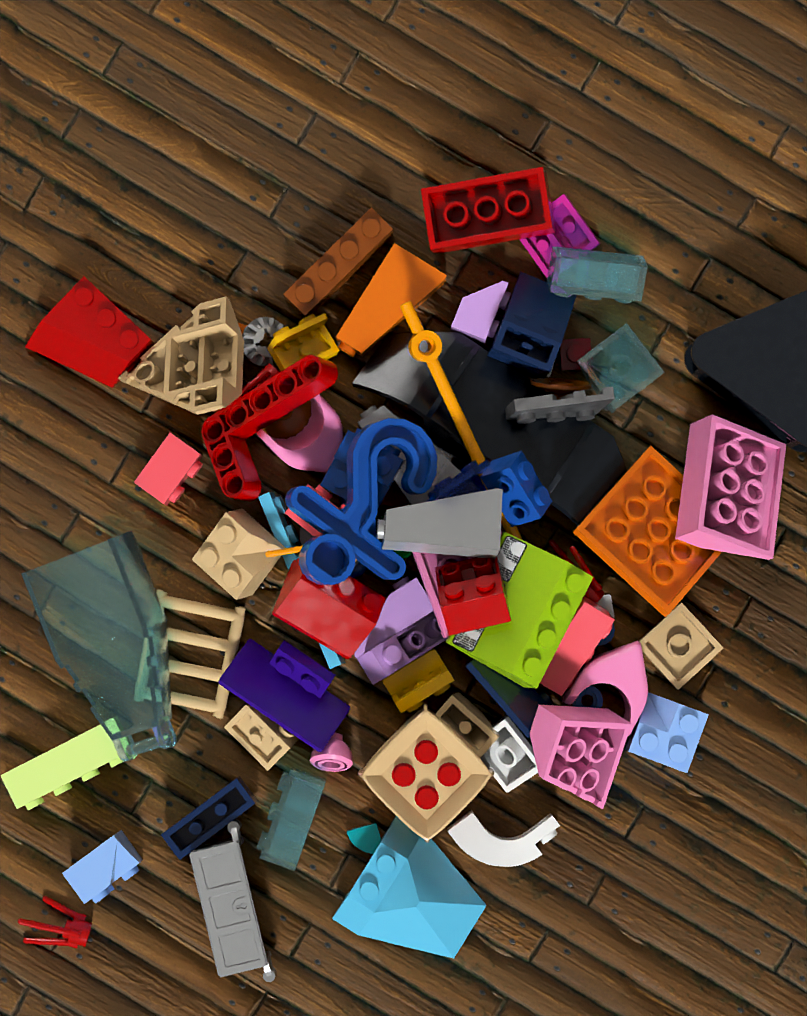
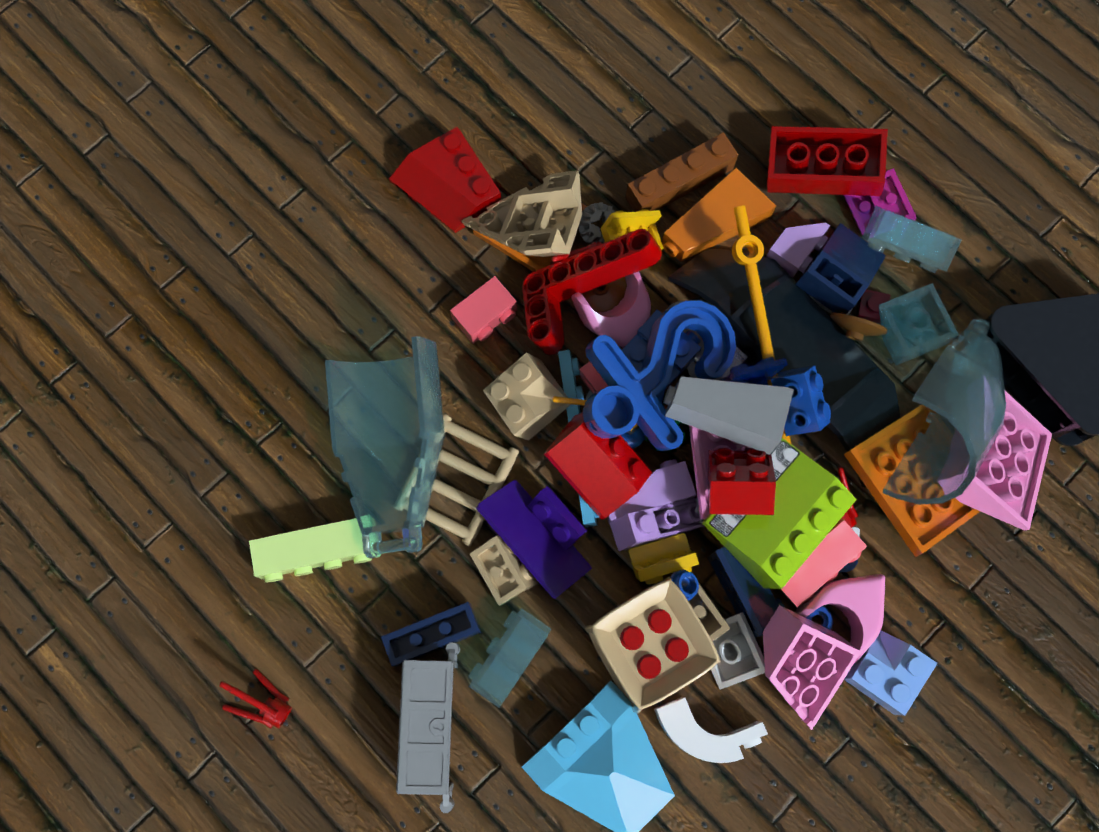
camera: 15 degrees right, 10 degrees down
light blue slope [62,830,143,904] -> none
bright pink brick [310,733,353,772] -> none
teal tile [346,822,381,854] -> none
flat silver wing [505,387,615,424] -> none
tan plate [639,602,724,690] -> none
none -> blue plate [670,570,699,601]
none -> clear light blue windscreen [882,319,1006,505]

